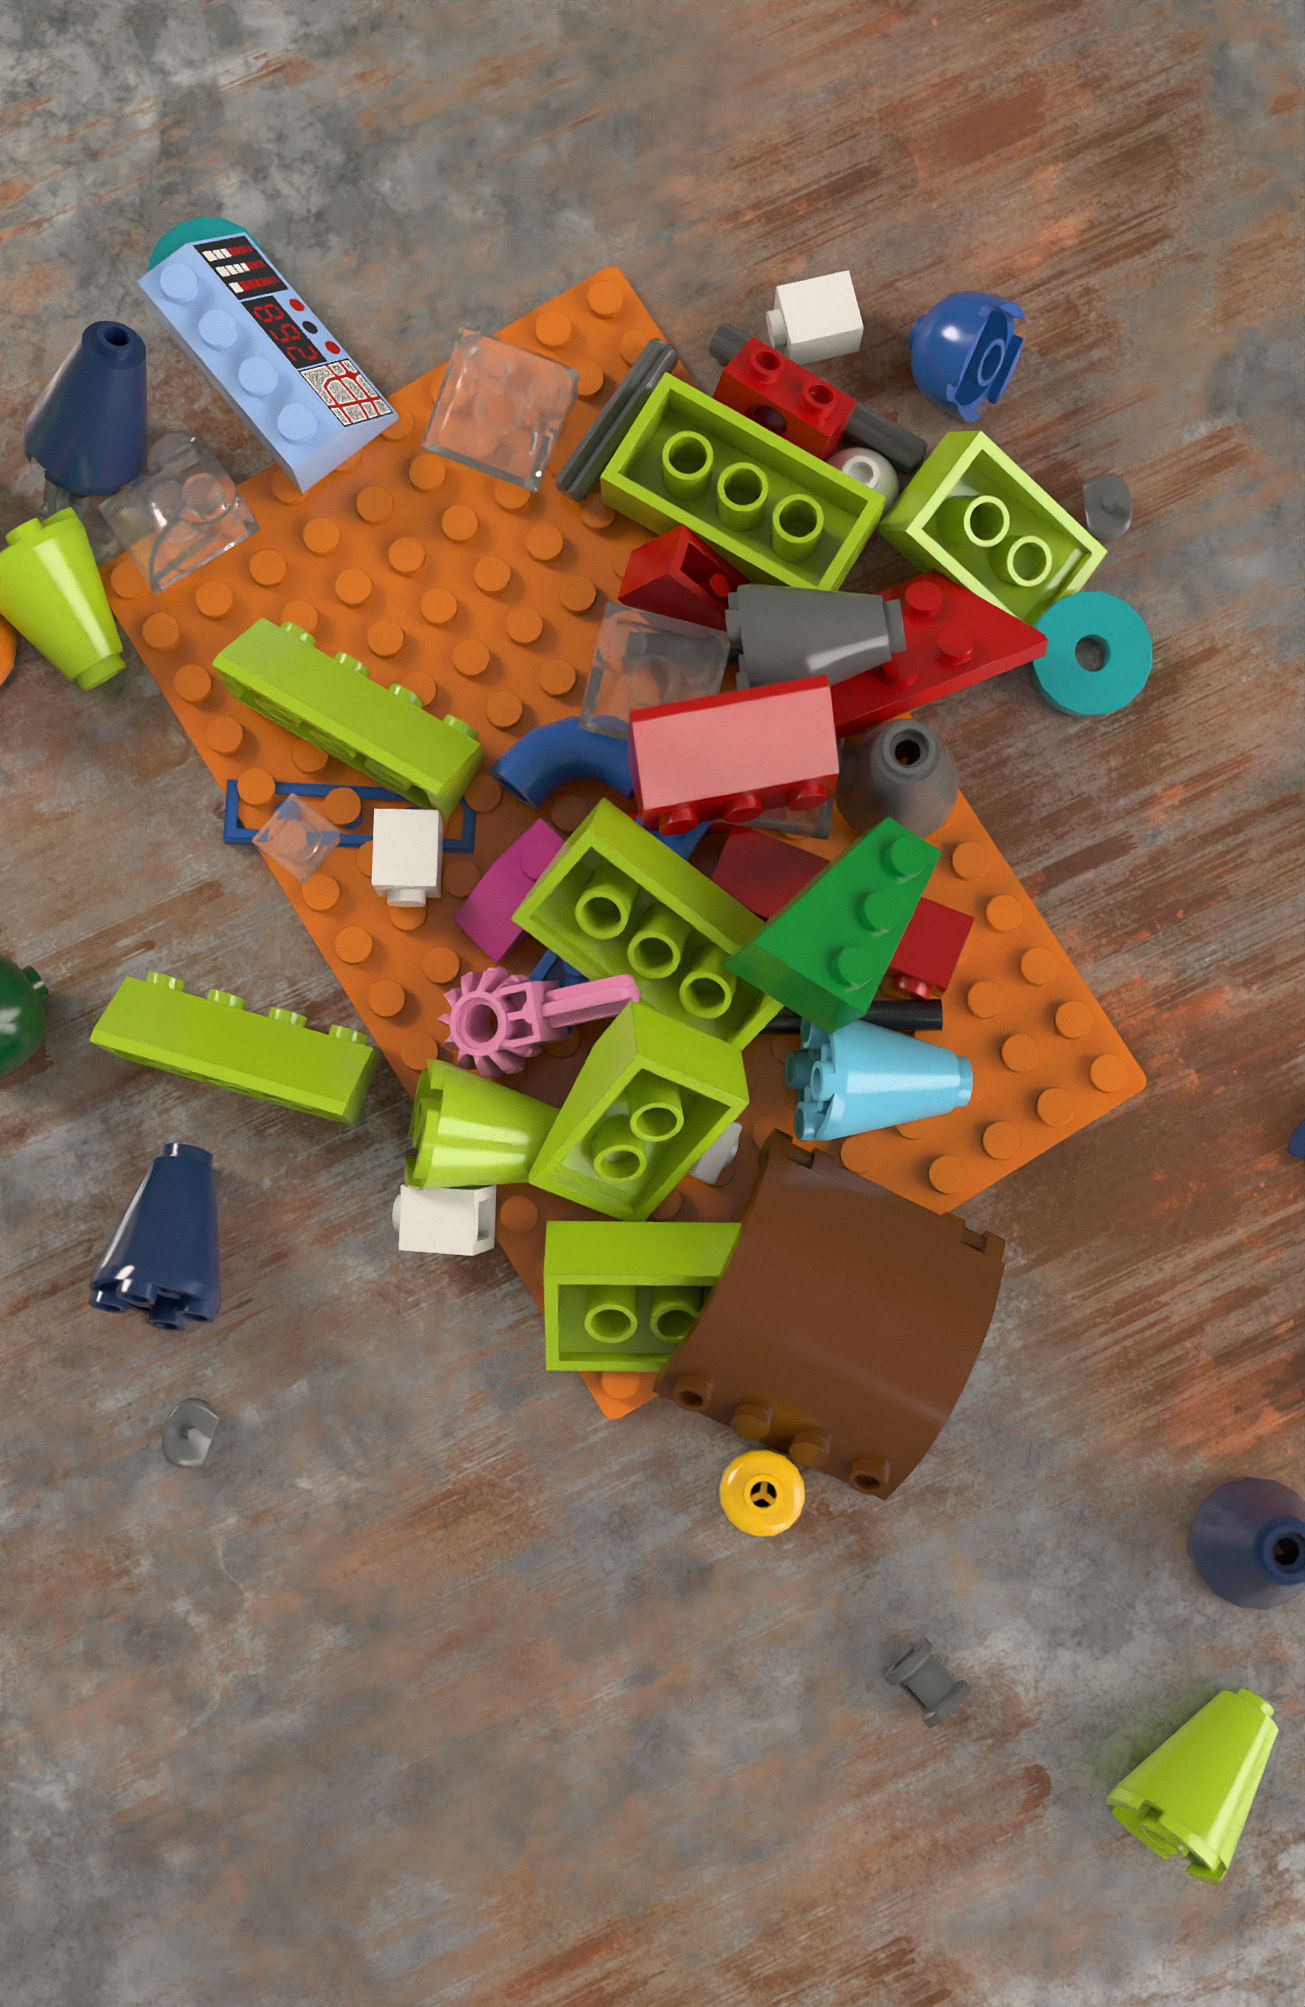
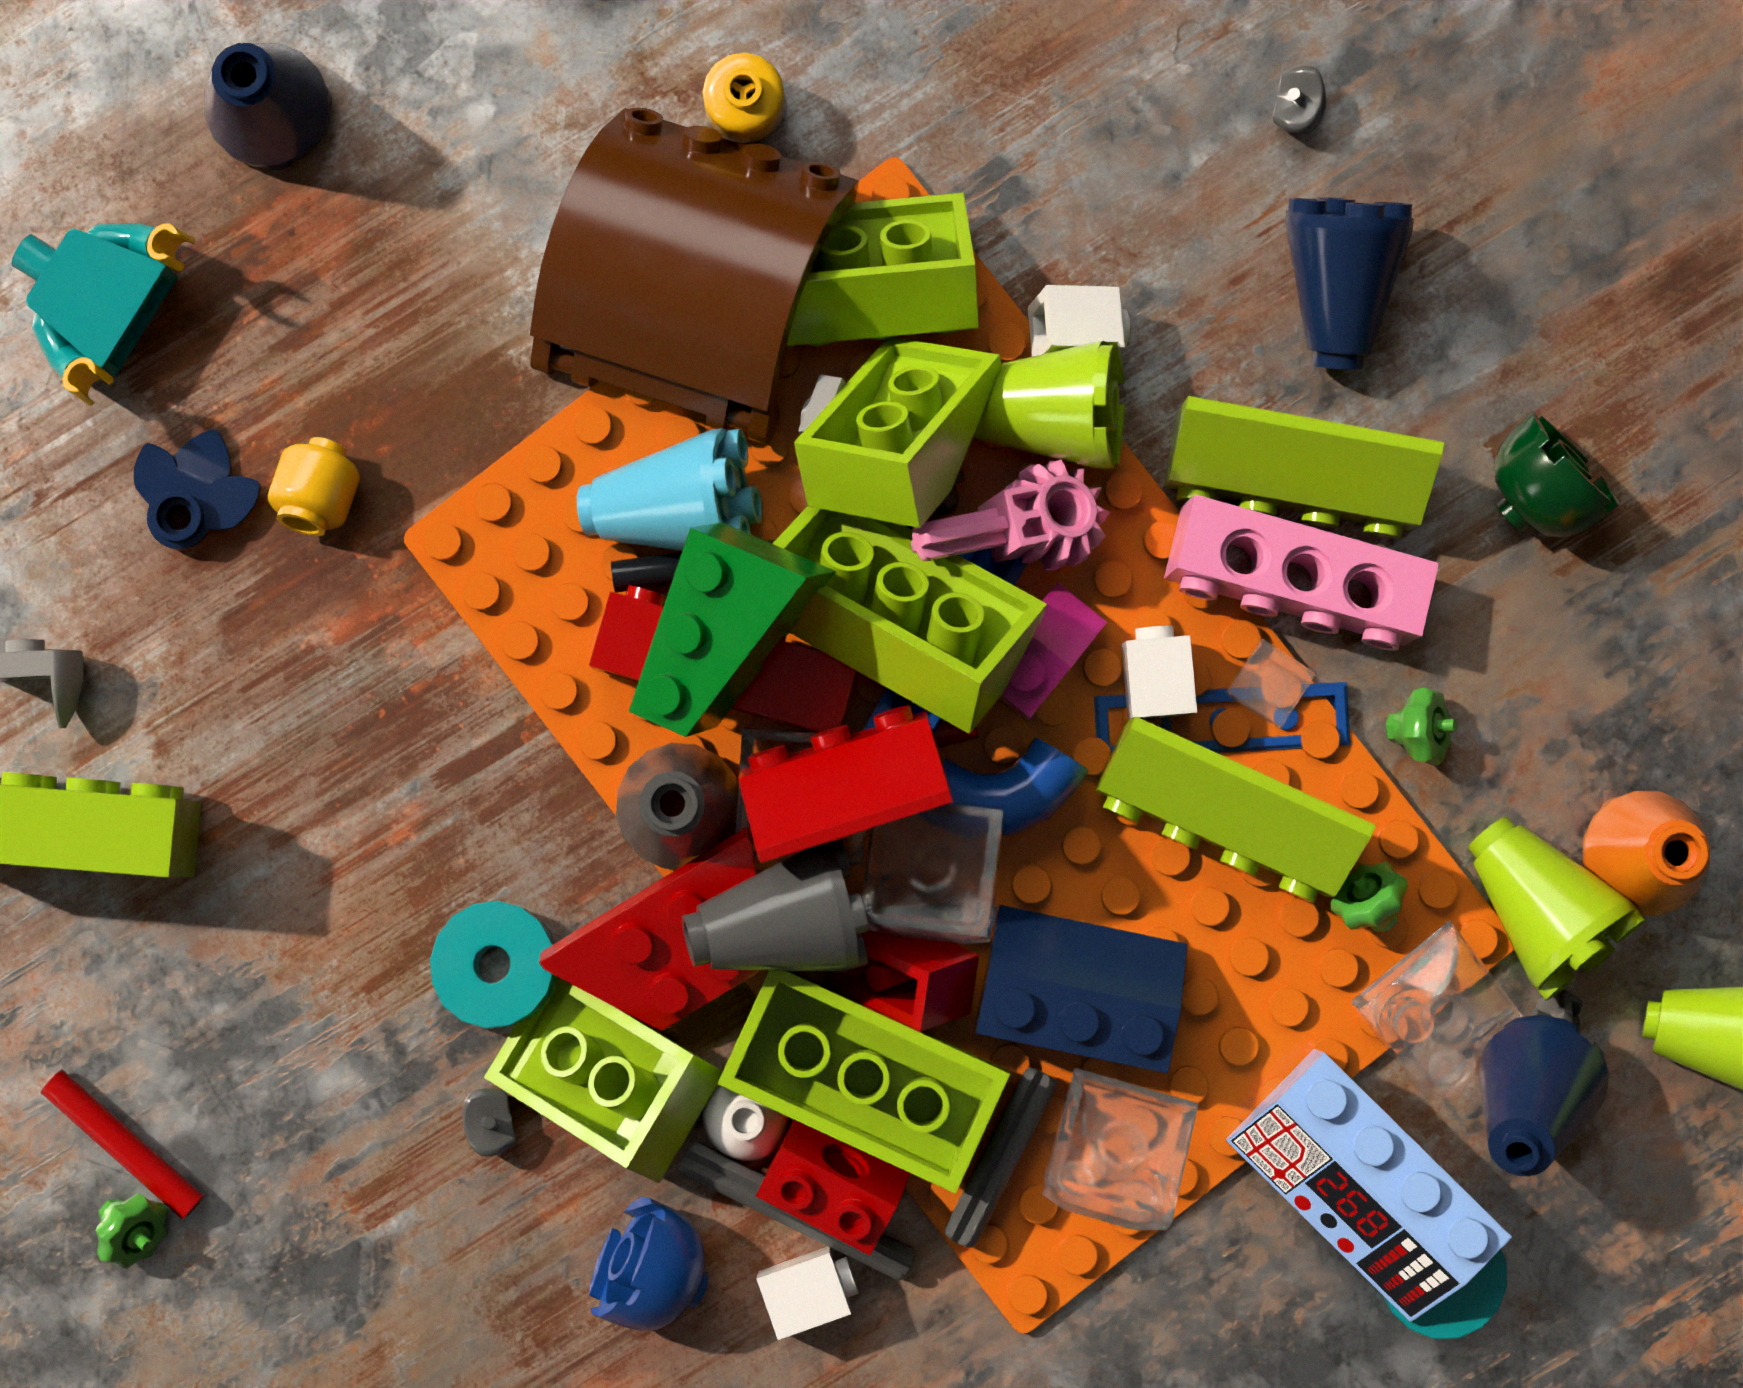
camera: 170 degrees right, 5 degrees up
none -> yellow head [267,437,360,536]
none -> dark blue slope [974,905,1188,1073]
none -> bright pink brick [1164,494,1439,651]
none -> bright green piece [1330,861,1408,931]
none -> bright green piece [1386,687,1458,766]

